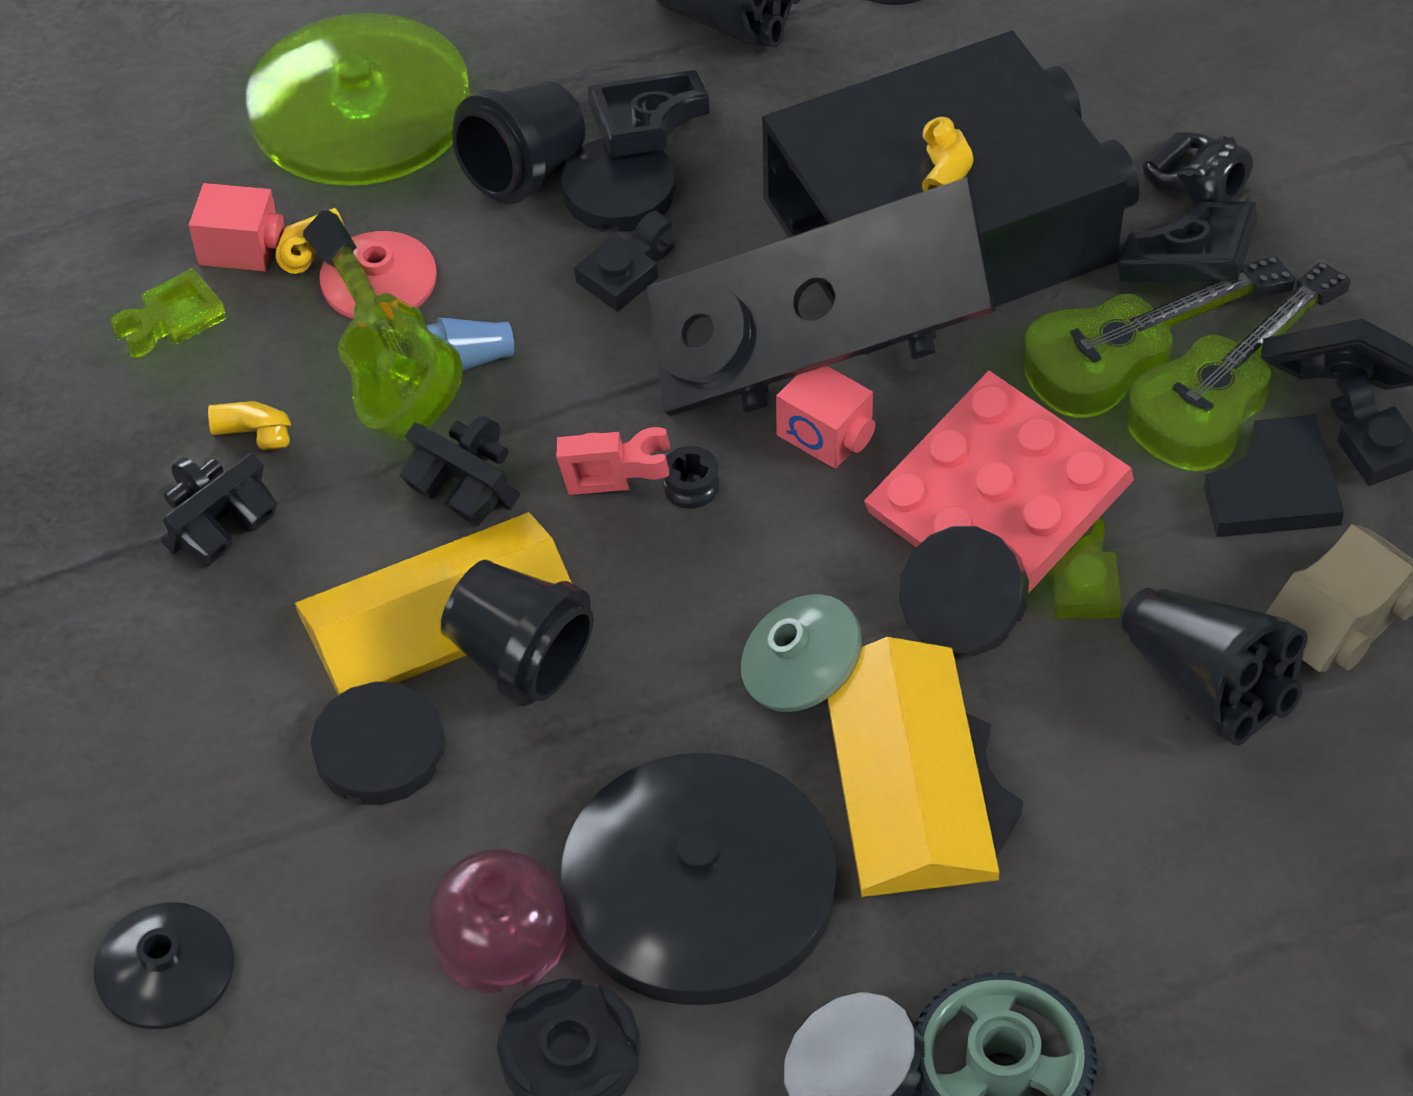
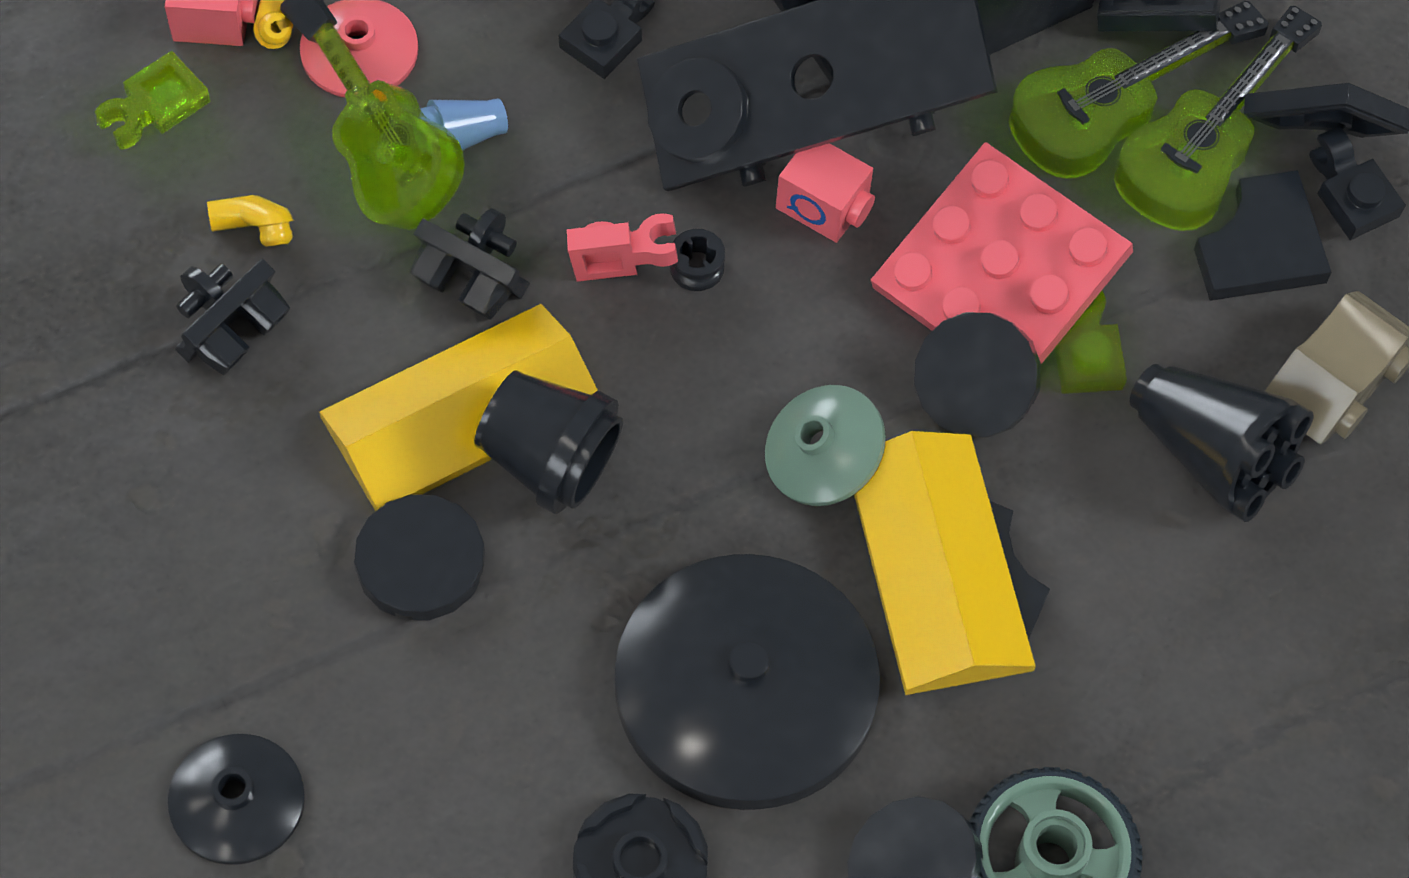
camera: 10 degrees left, 10 degrees up
clear pink cylinder [429,849,568,993] -> none

